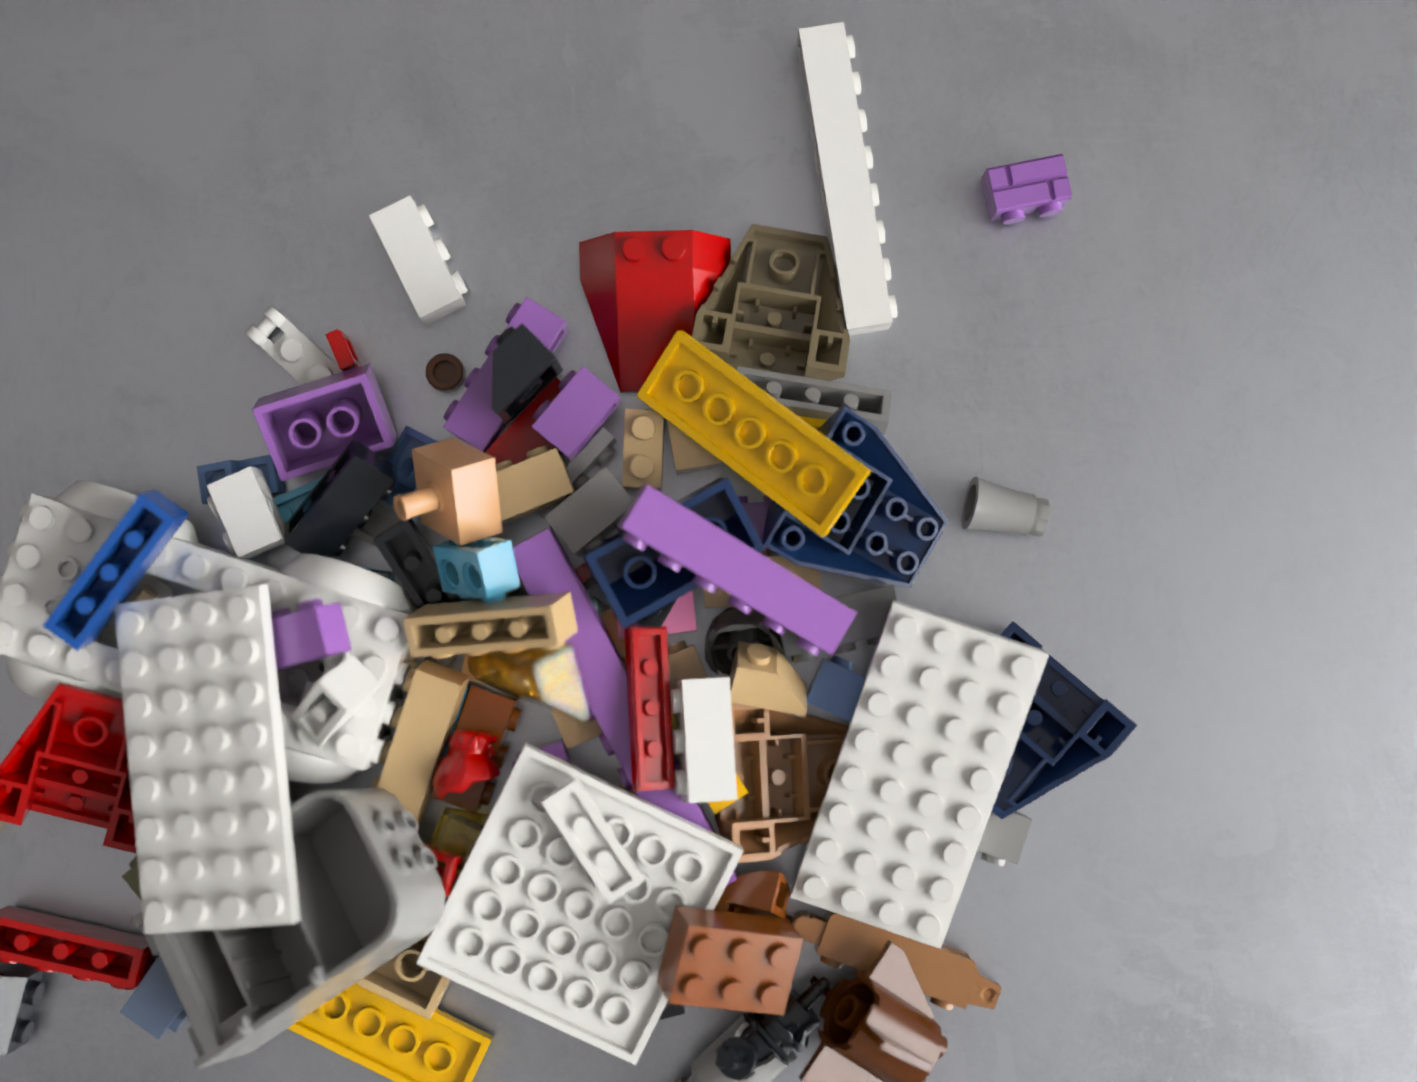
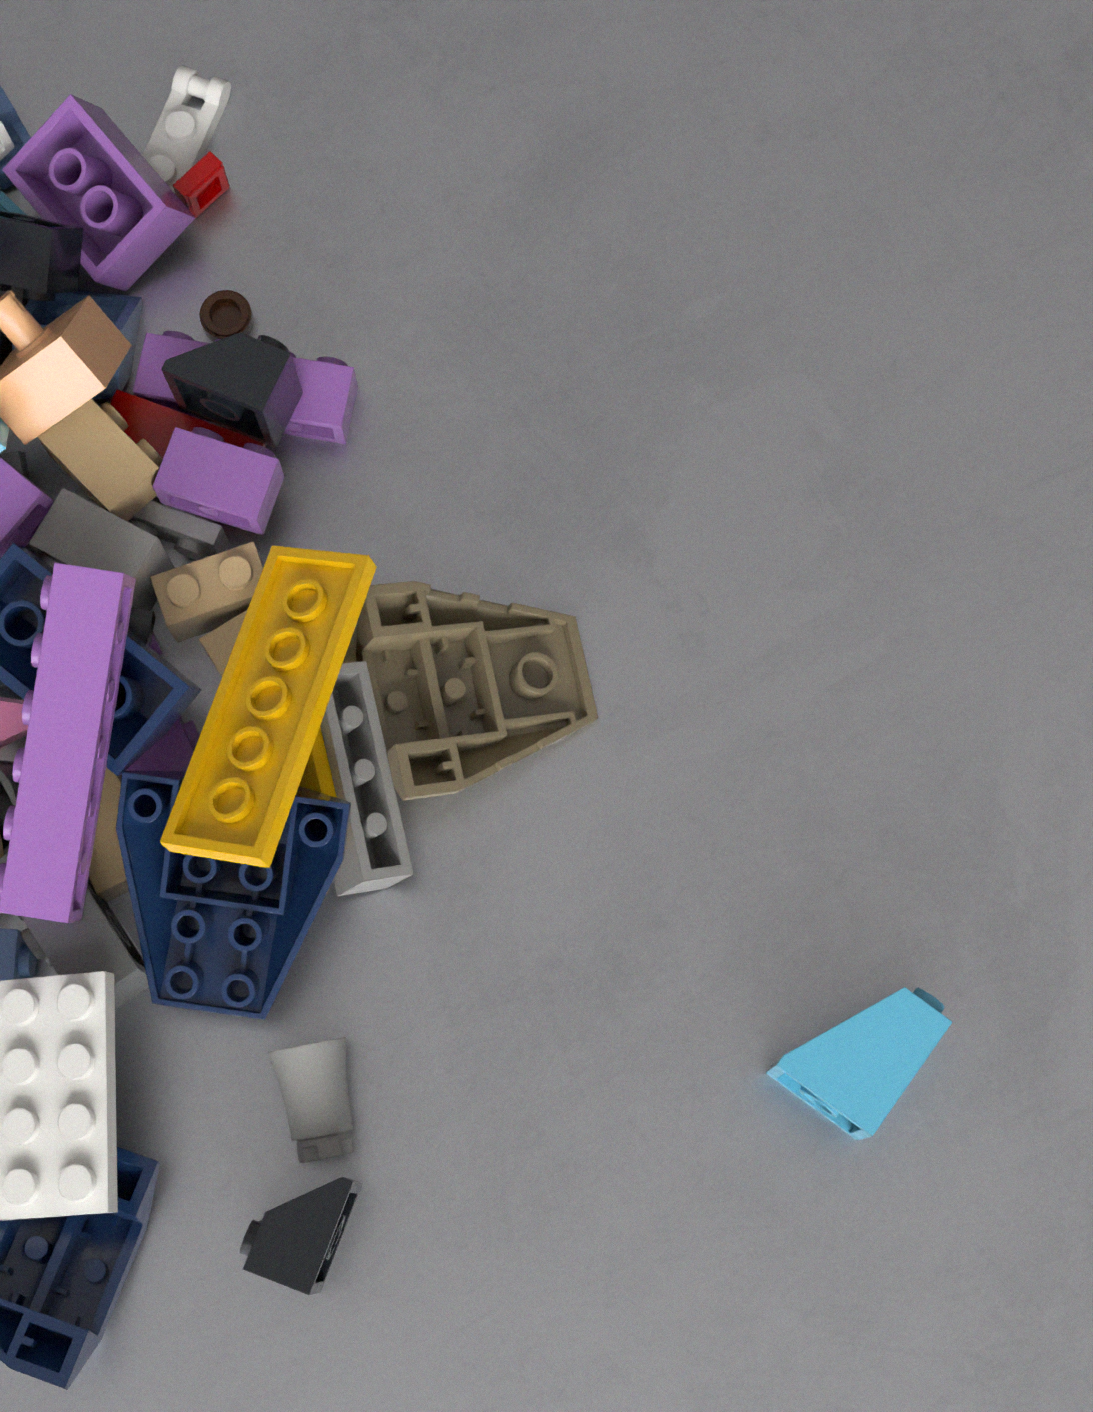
camera: 70 degrees right, 10 degrees down
white brick [369,195,468,326] -> none
red wedge [579,230,731,393] -> none
white brick [797,22,897,336] -> none
medium lavender brick [981,154,1072,224] -> none
none -> black slope [240,1177,363,1295]
none -> medium azure slope [766,987,952,1141]

